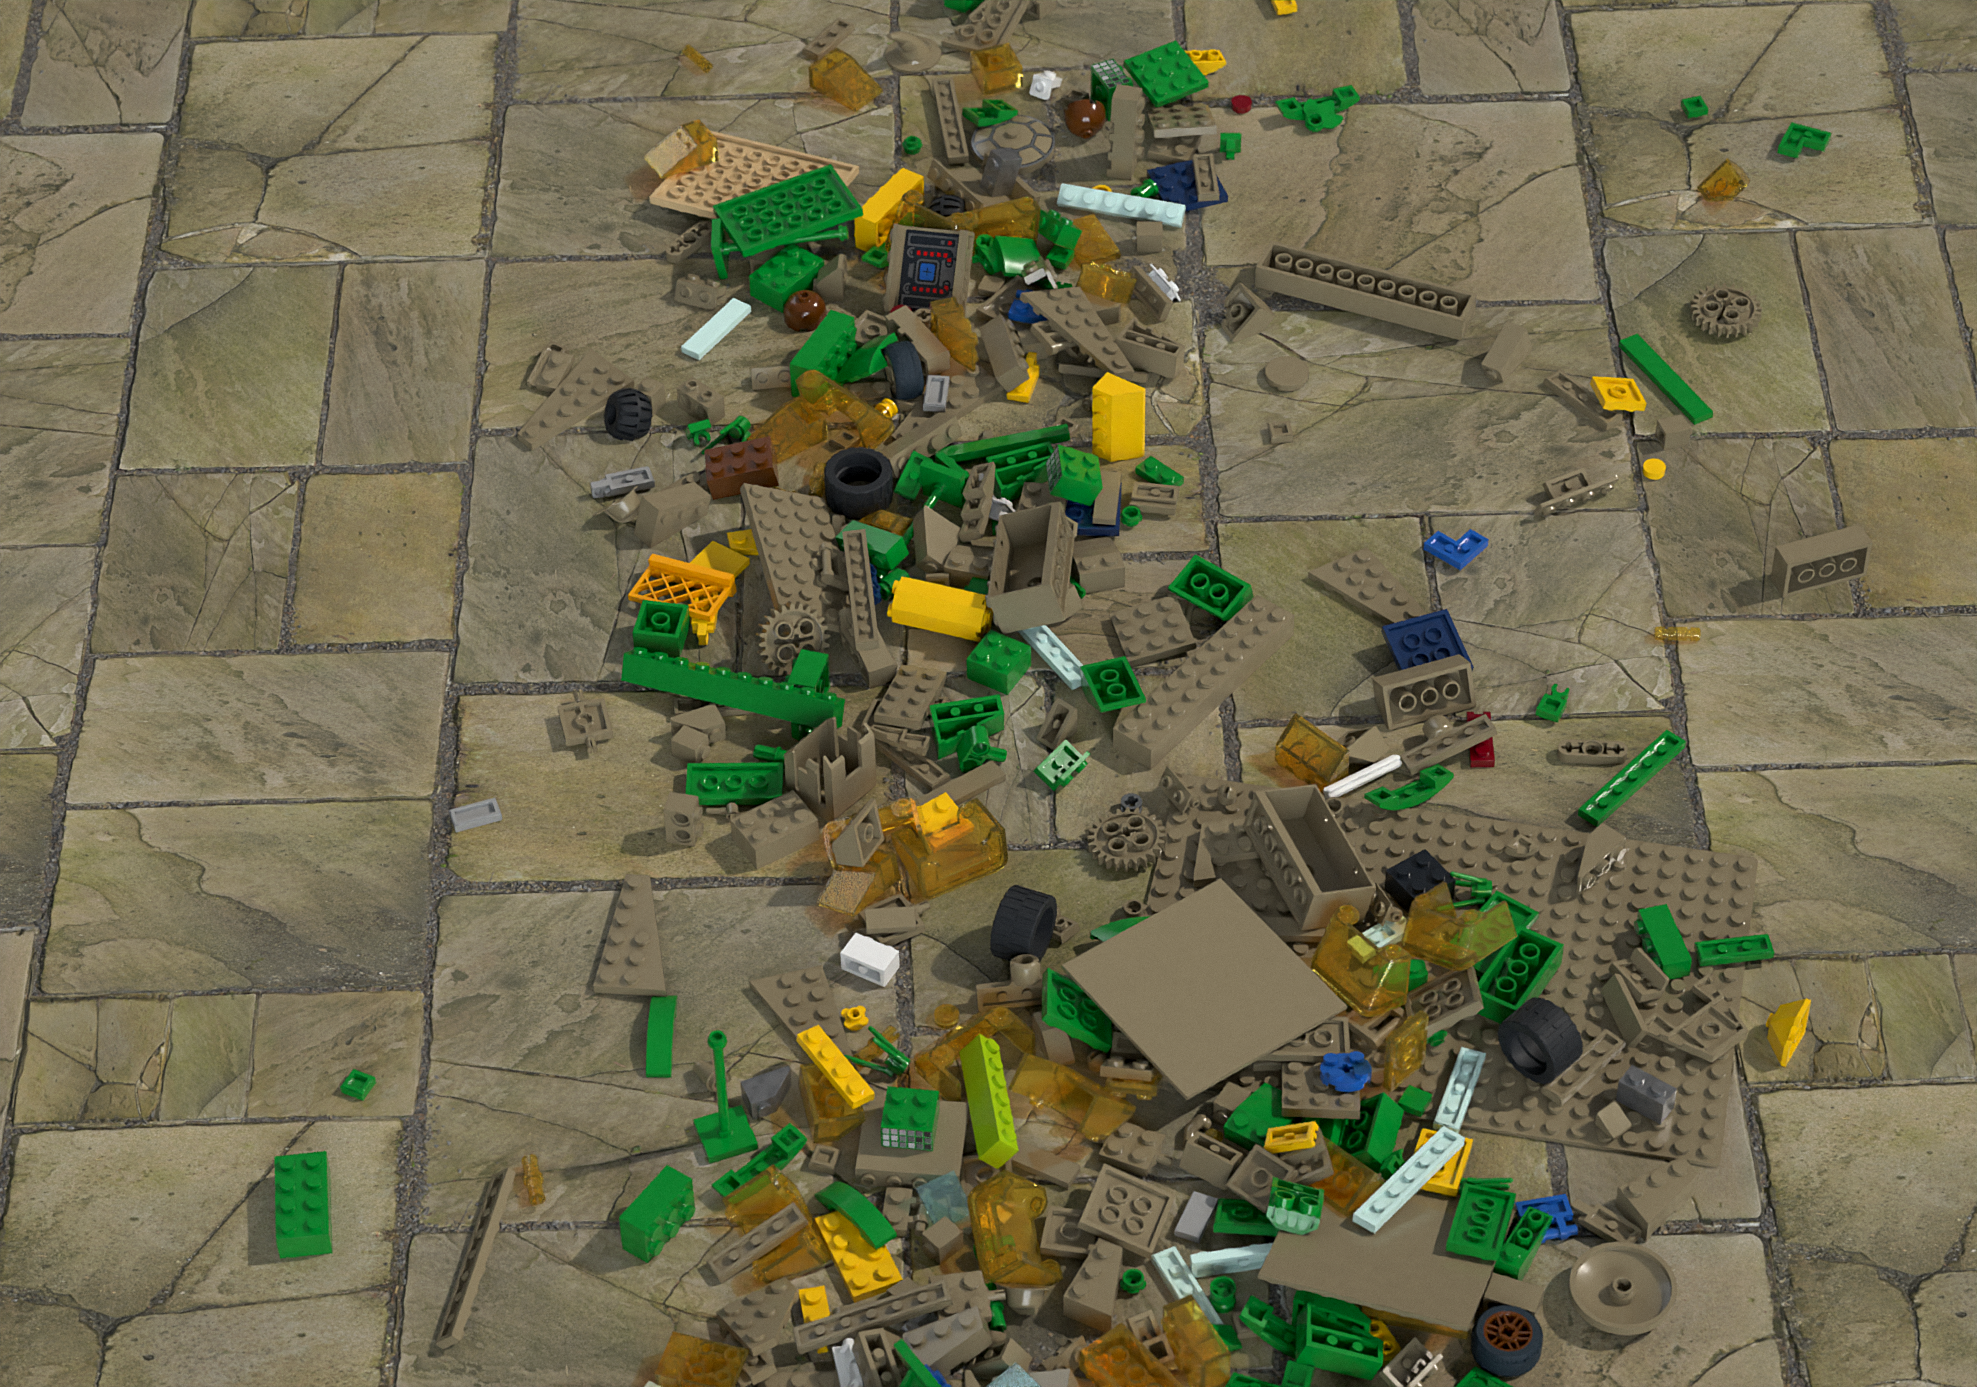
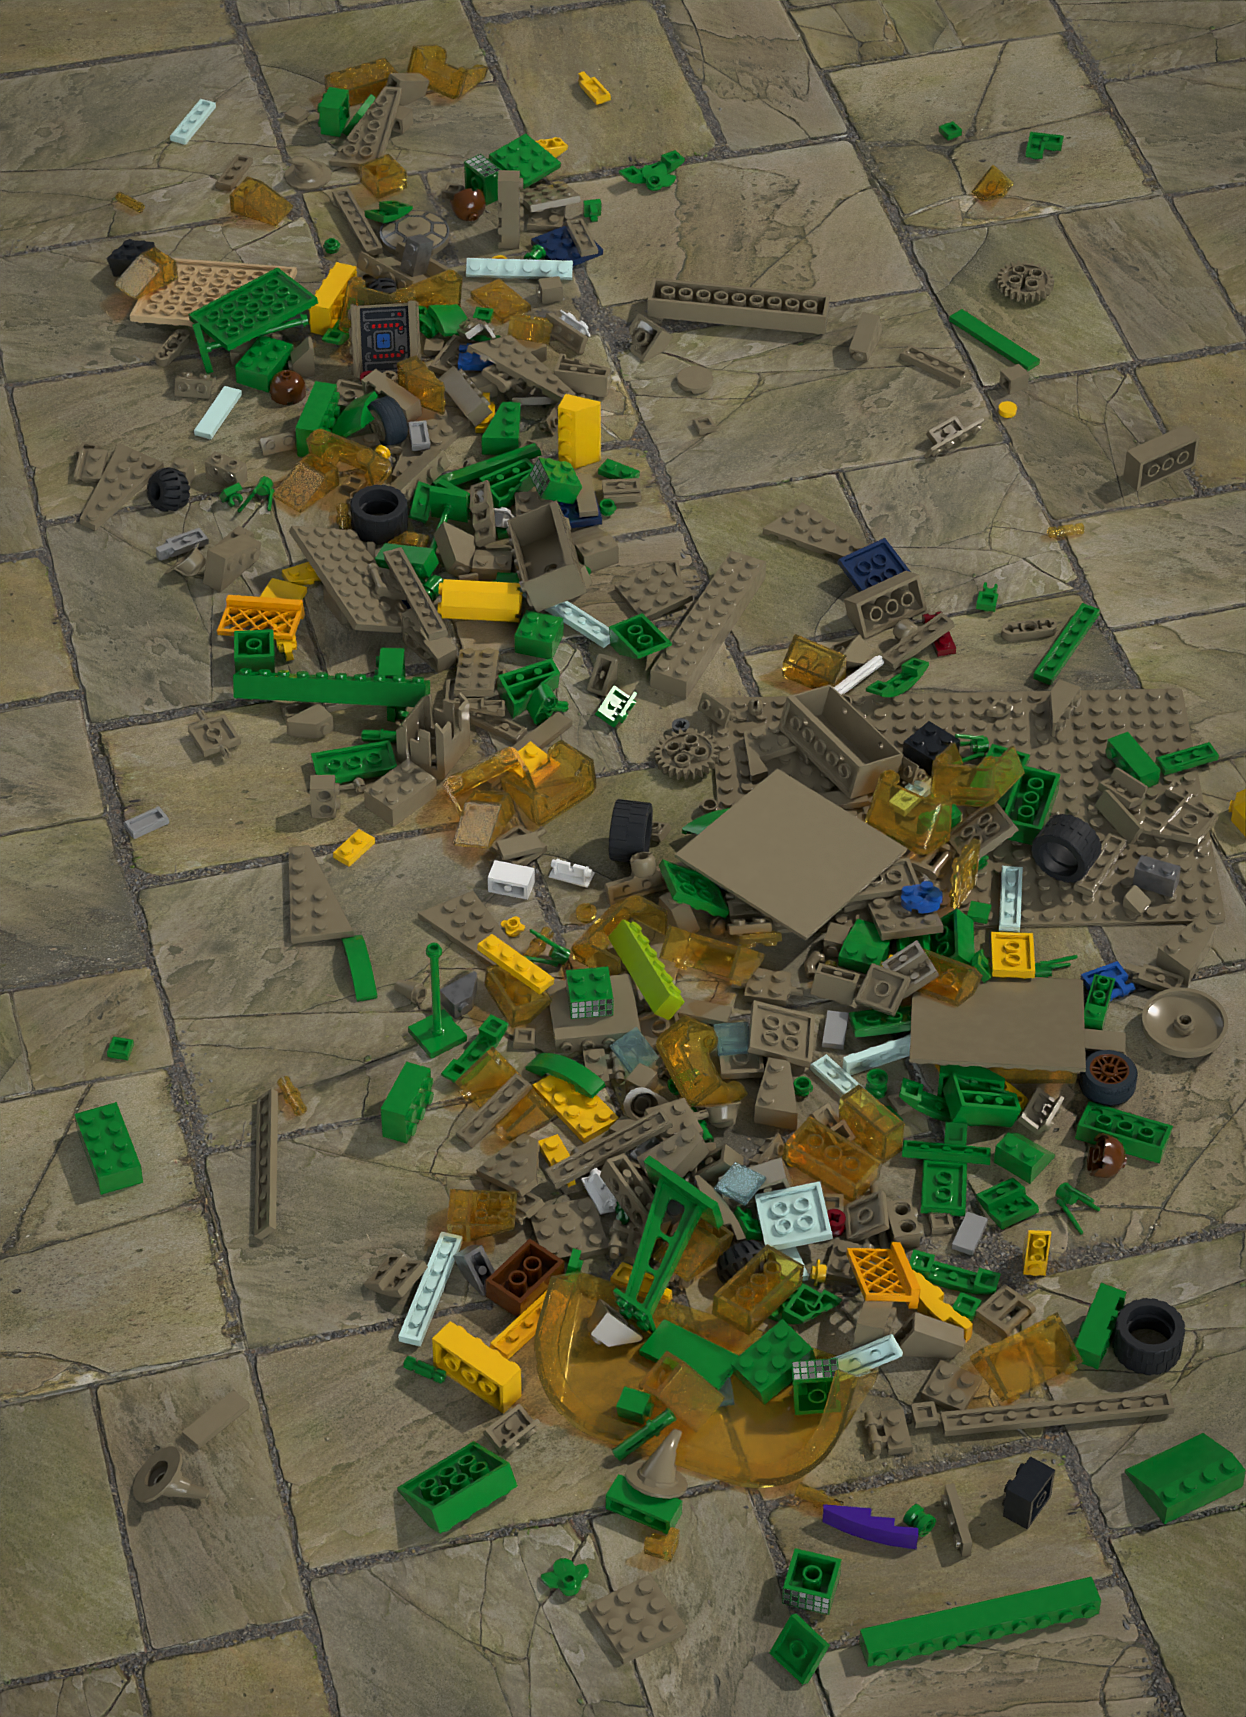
camera: 15 degrees left, 0 degrees up
dark tan brick [671,725,710,763] -> none
reddish brown brick [704,436,779,500] -> none
dark tan gear [755,601,831,677] -> none
dark tan slope [832,798,884,867] -> none
white bracket [1029,71,1062,100] -> none
green brick [1032,209,1082,250] -> none
green slope [1168,554,1254,621] -> none
dark red tile [1231,95,1252,114] -> none
yellow tile [1264,1121,1319,1154] -> none
green slope [1266,1177,1324,1235] -> none
light aqua plate [1353,1126,1465,1234] -> none
blue plate [1424,529,1489,570] -> none
green plate [1445,1183,1516,1261] -> none
yellow plate [1590,376,1647,412] -> none
none -> black brick [106,239,161,279]
none -> yellow plate [333,829,375,867]
none -> green wedge [481,402,521,455]
none -> white hinge [549,858,595,888]
none -> dark tan piece [624,1087,668,1121]
none -> clear light blue piece [714,1022,750,1056]

